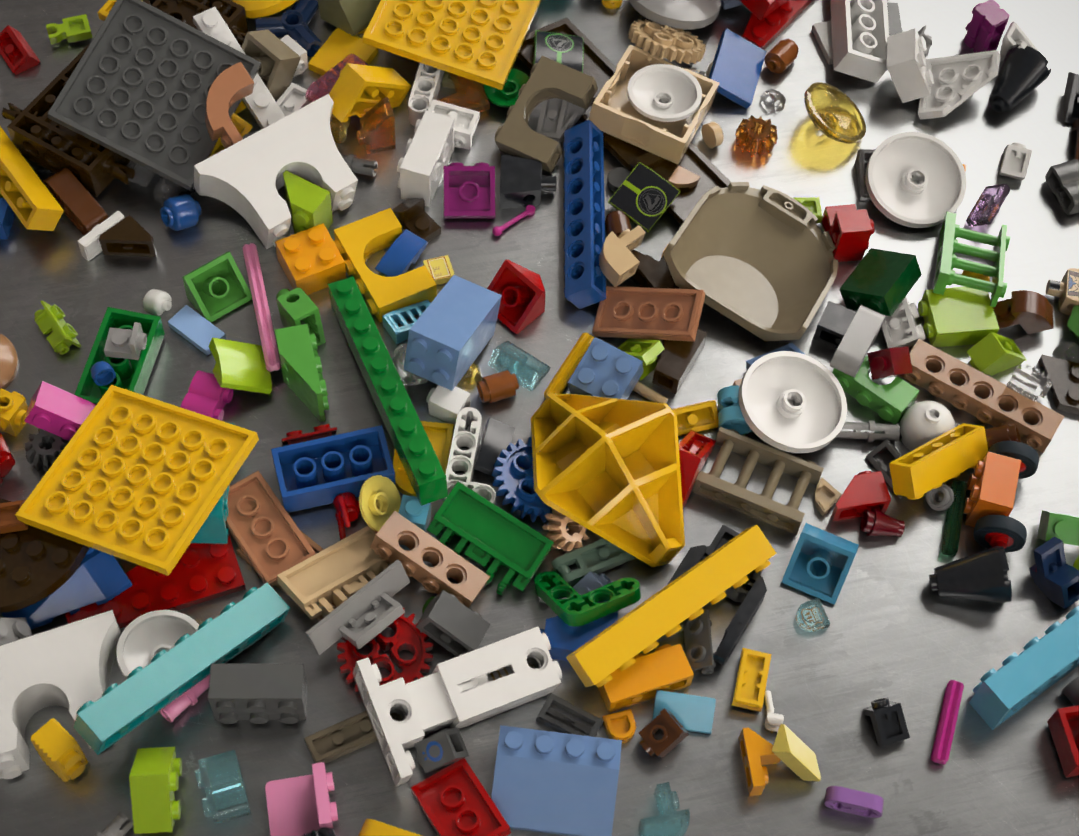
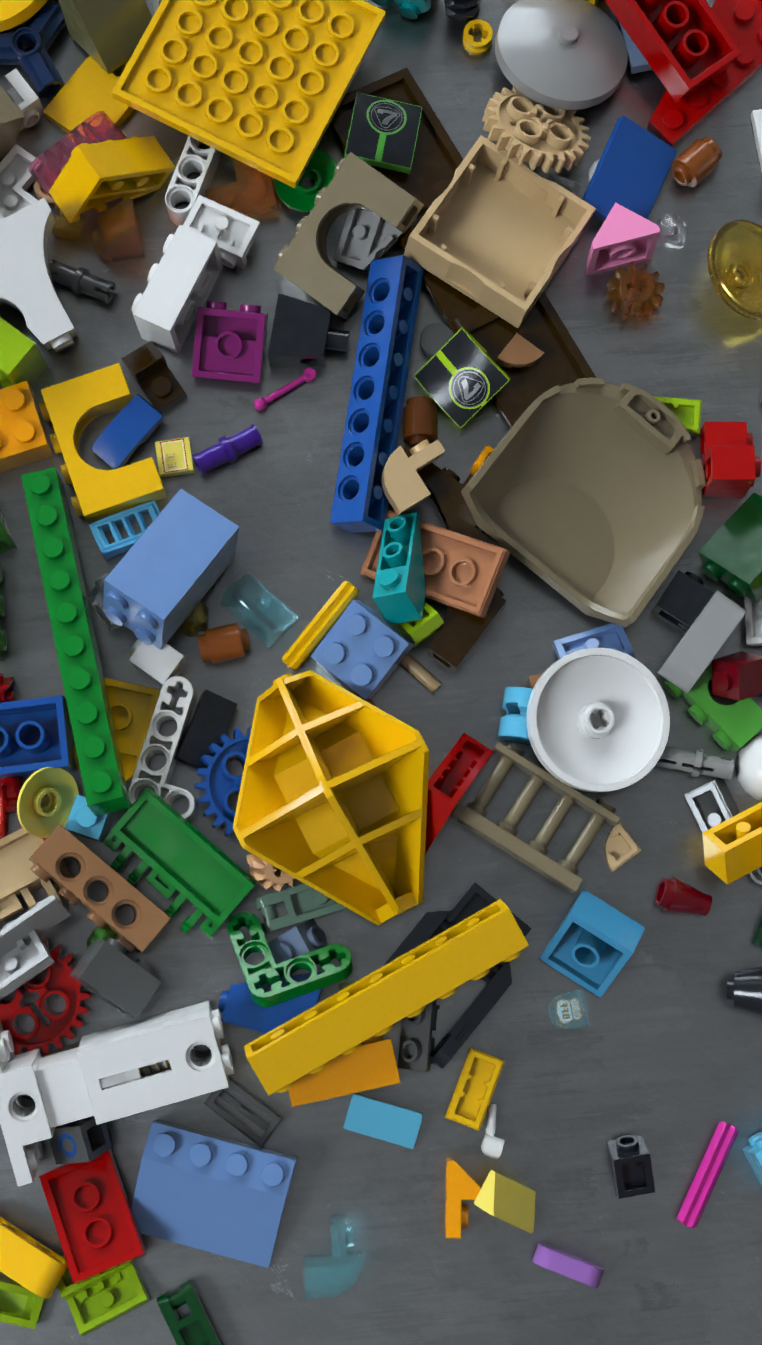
camera: 15 degrees right, 20 degrees up
red slope [487,259,546,334] -> none
light orange tile [602,709,636,744] -> none
white dish [627,64,702,122] -> none
reddish brown brick [639,708,689,758] -> none
yellow slope [672,400,719,436] -> none
tan tile [701,122,723,148] -> none
red slope [831,471,891,522] -> none
none -> dark purple pin [192,424,263,475]
none -> teal slope [372,512,426,625]
none -> bright pink slope [585,202,661,275]

